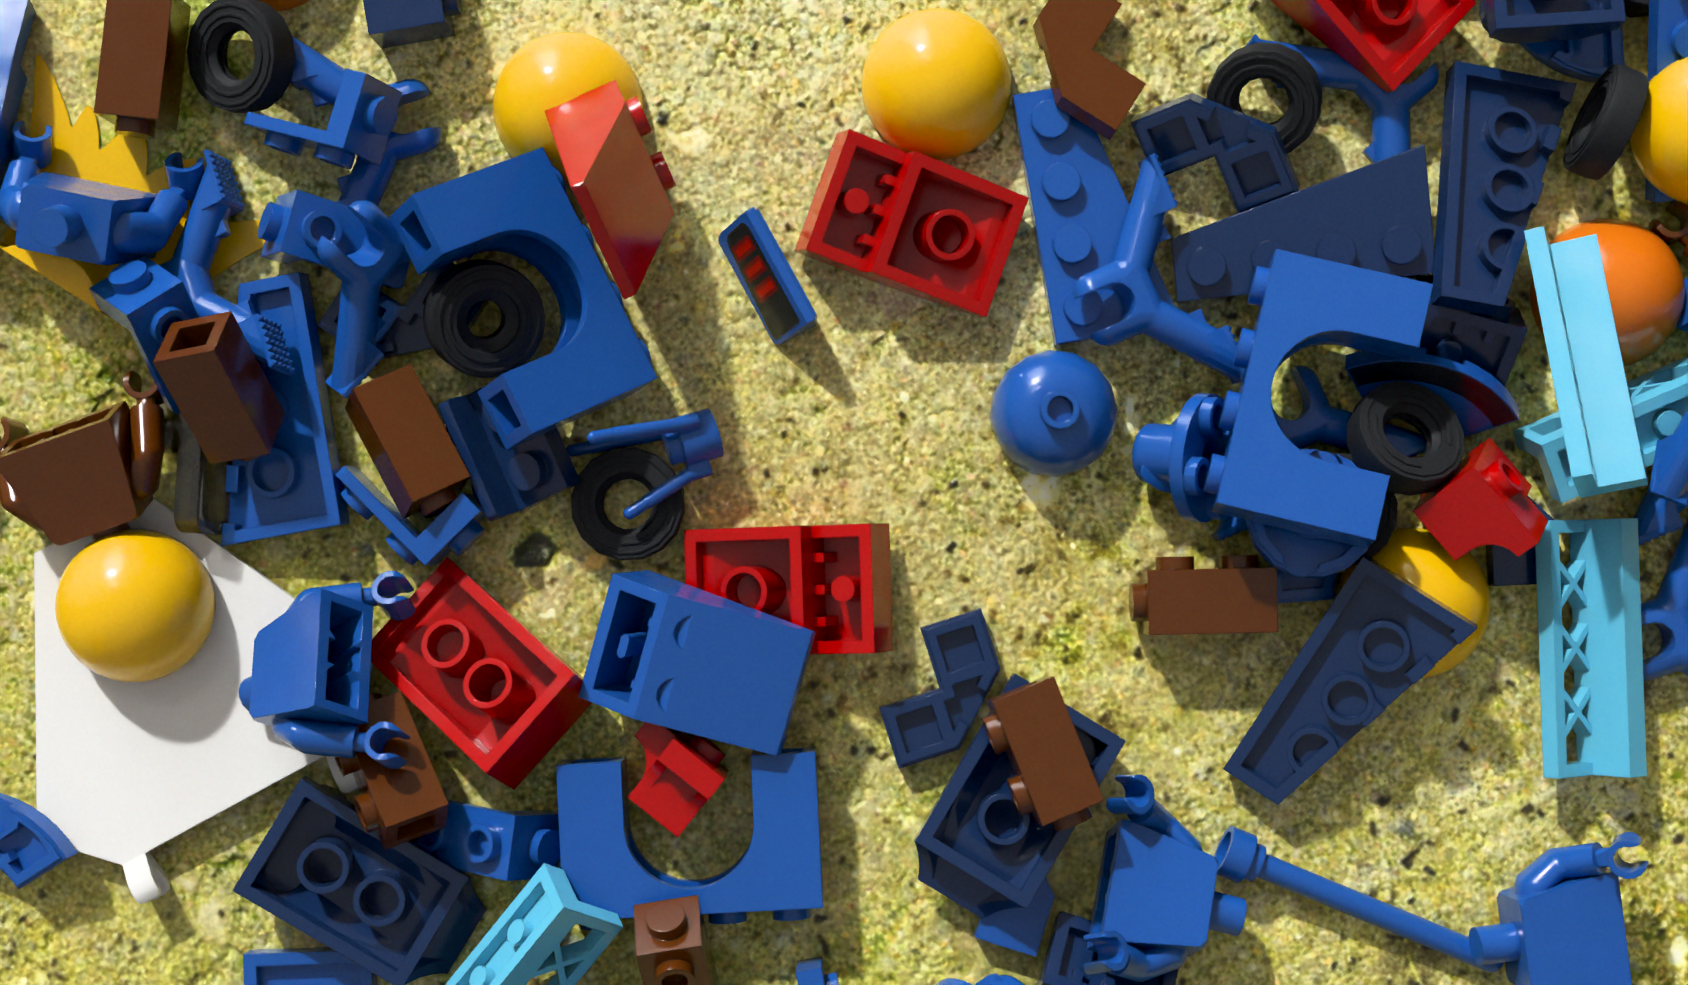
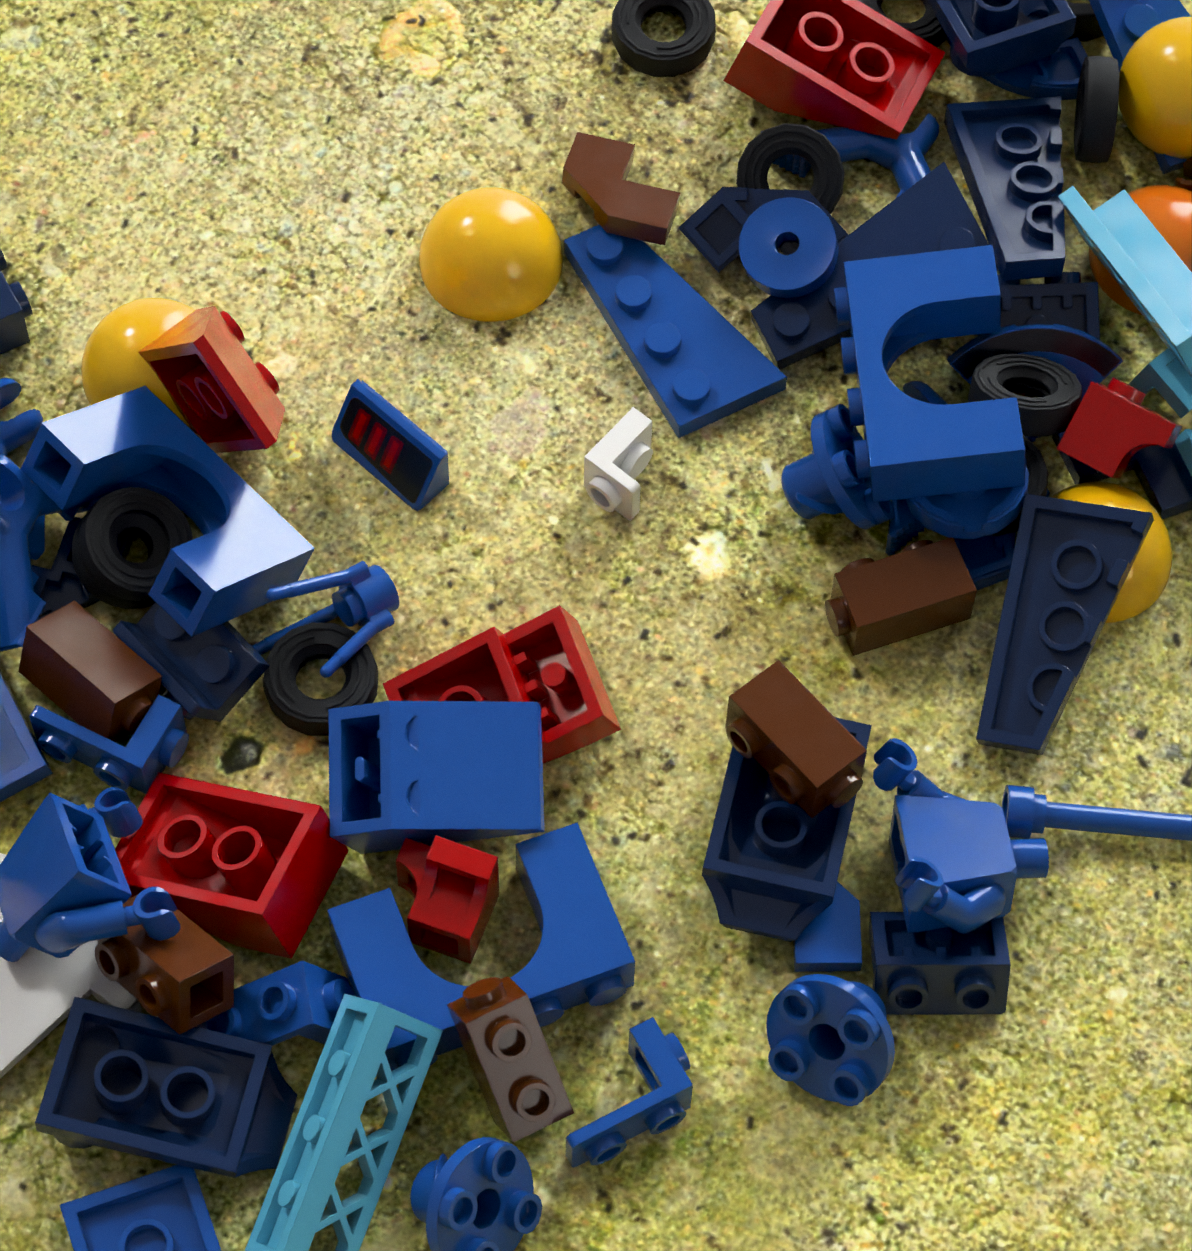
camera: 15 degrees left, 25 degrees down
red slope [794,129,1029,317] -> none
dark blue tile [879,608,1000,769] -> none
blue cylinder [989,350,1118,477] -> none
blue piece [1073,153,1244,384] -> none
none -> white bracket [584,407,653,521]
none -> blue piece [739,197,839,298]

